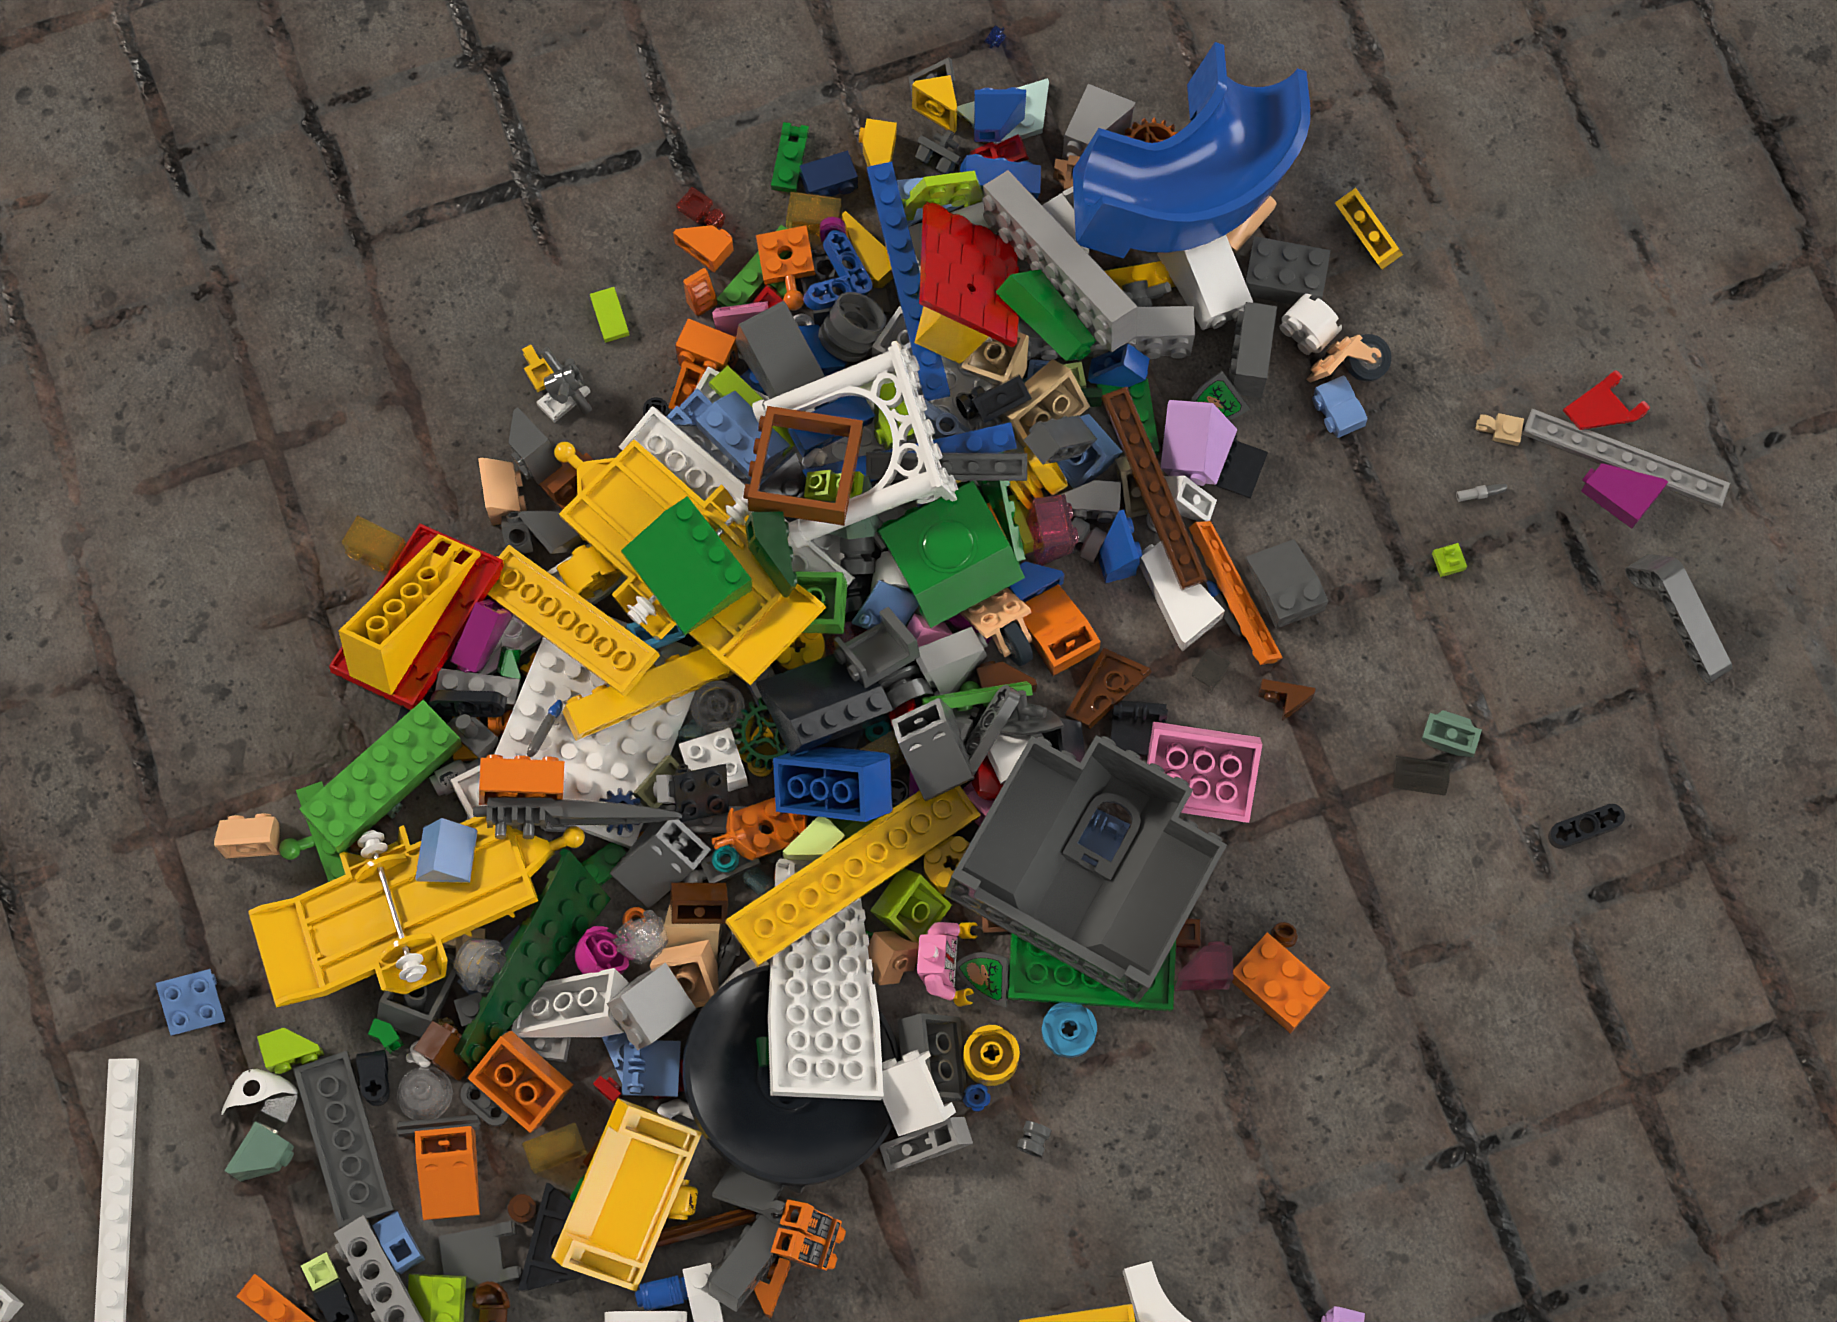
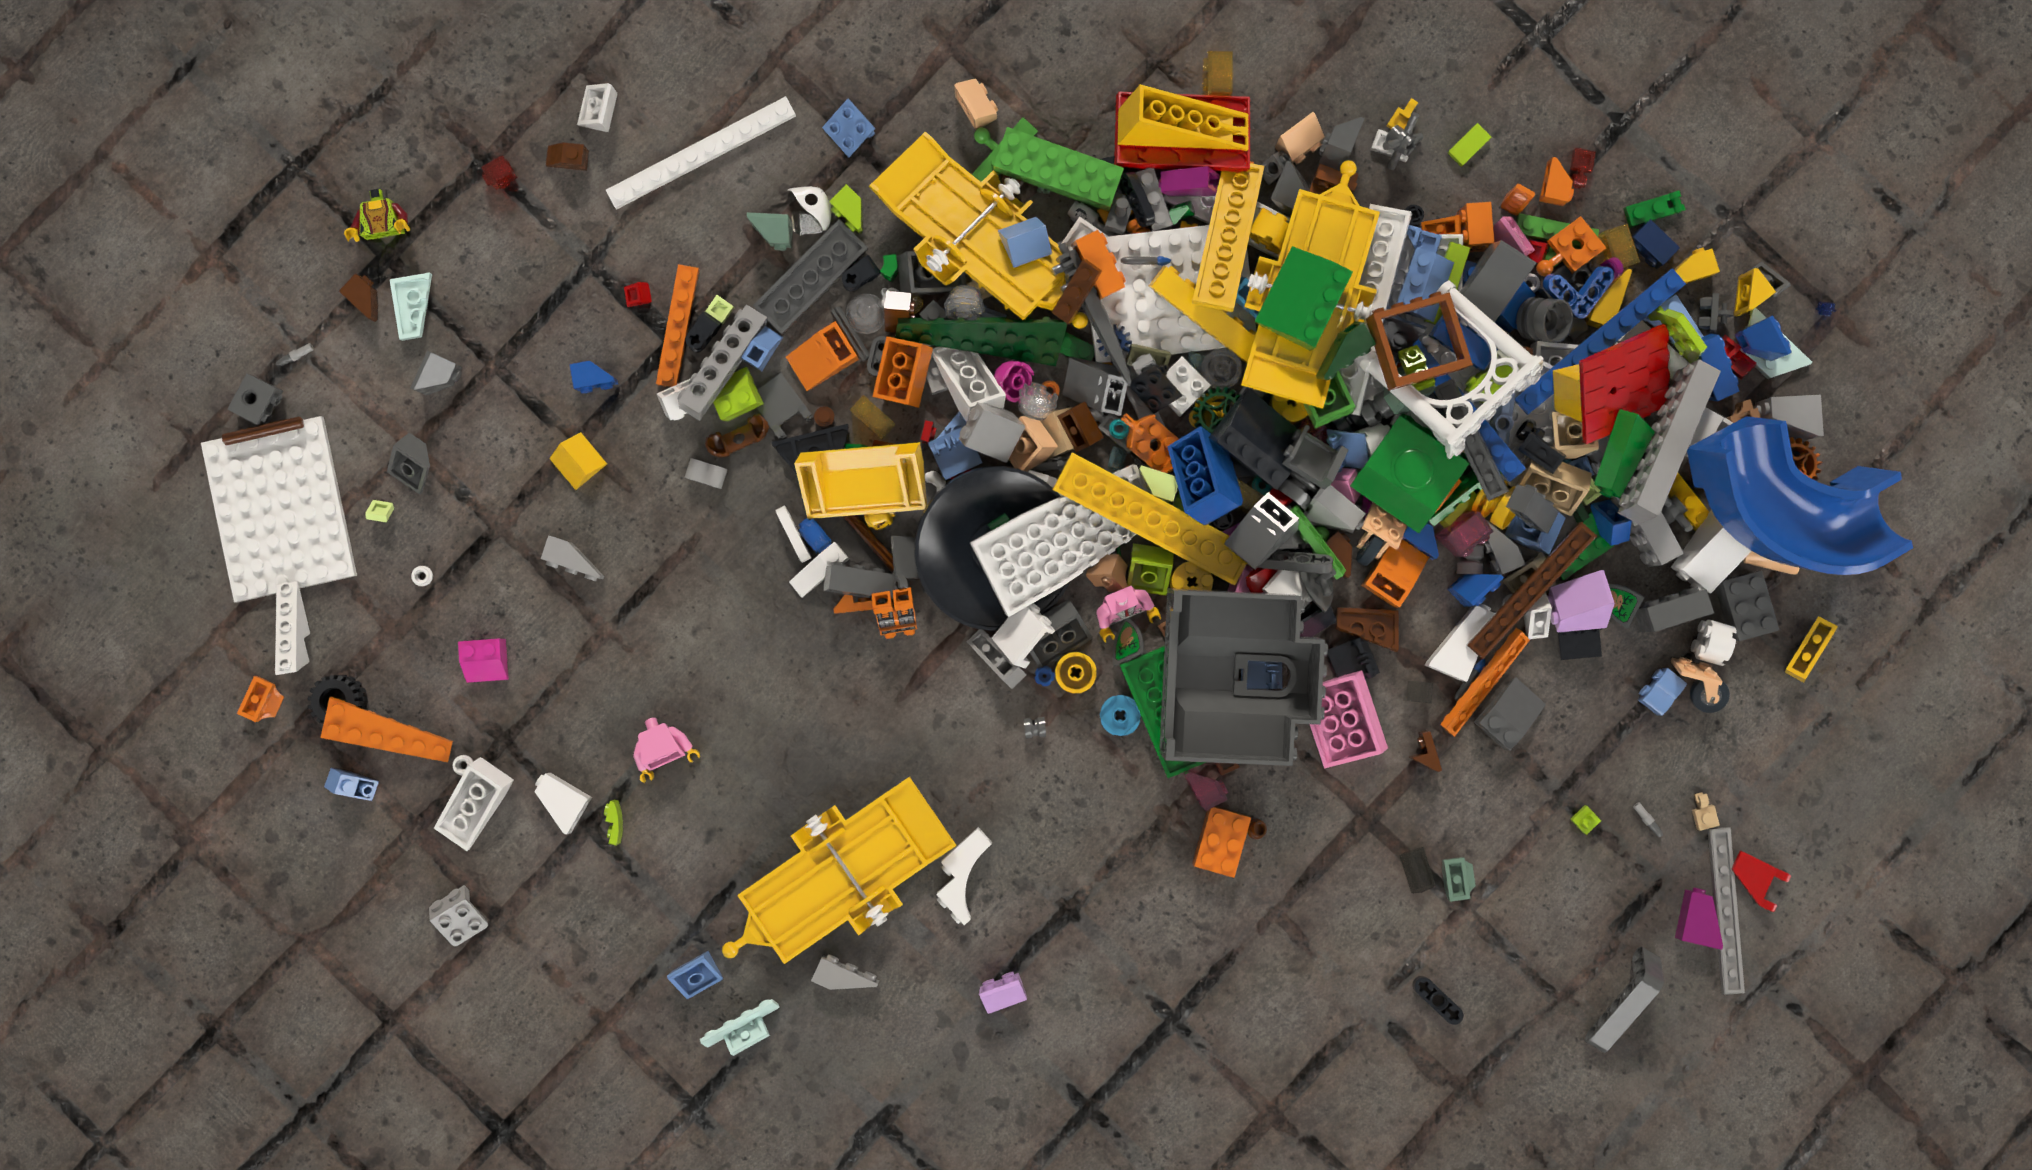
camera: 65 degrees right, 15 degrees up
none -> reddish brown plate [1052,259,1102,324]

